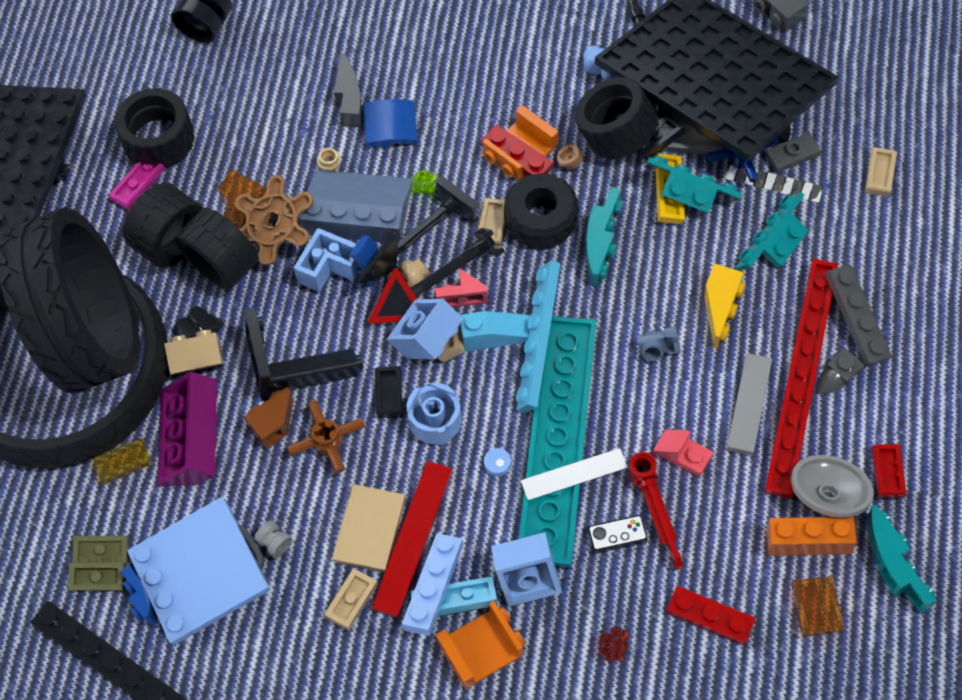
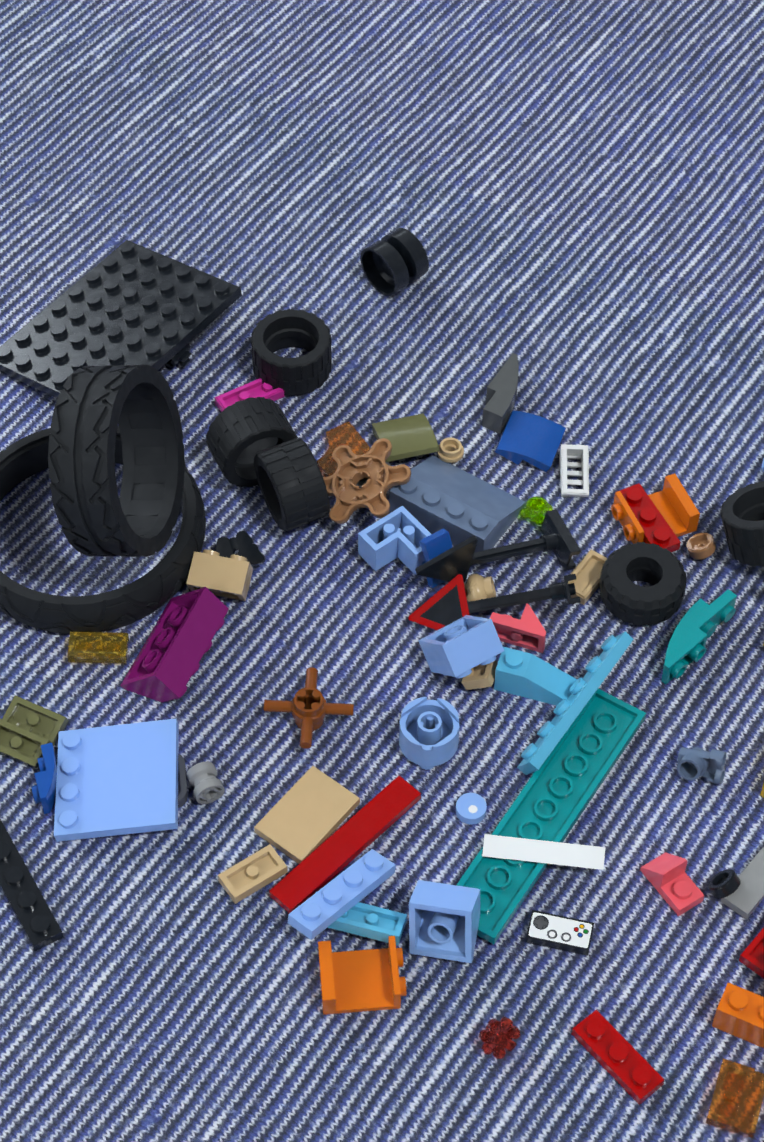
camera: 20 degrees right, 10 degrees down
black piece [244,307,363,401] -> none
dark orange slope [244,387,294,450] -> none
black tile [375,366,403,419] -> none
red piece [628,452,683,570] -> none
none -> olive slope [372,413,439,462]
none -> white slope [559,444,589,497]
none -> black tile [708,869,741,899]

